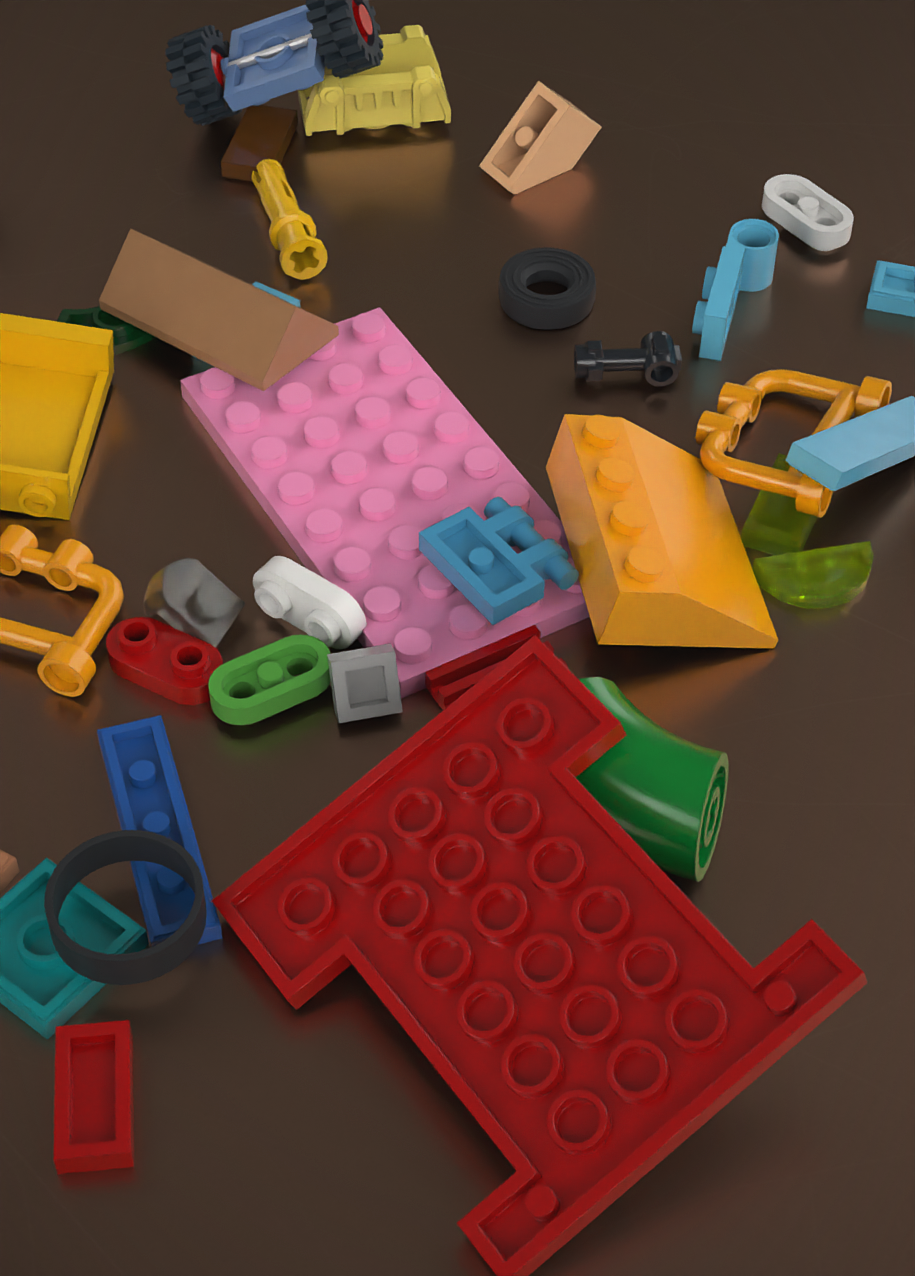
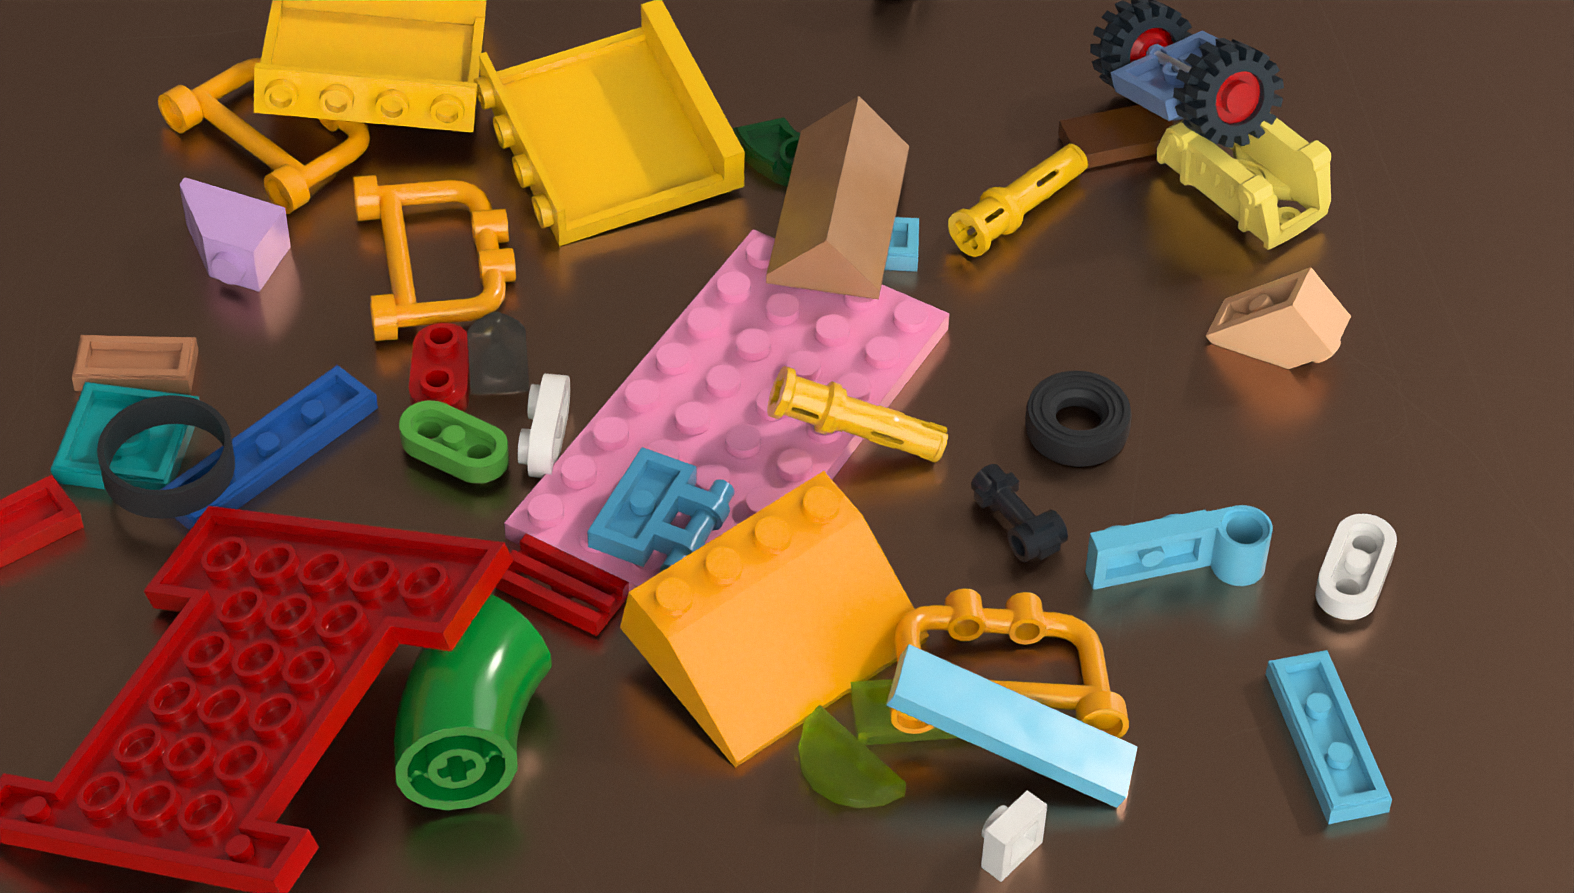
camera: 60 degrees right, 0 degrees up
light grey tile [327,643,403,723] -> none
none -> yellow pin [767,366,948,463]

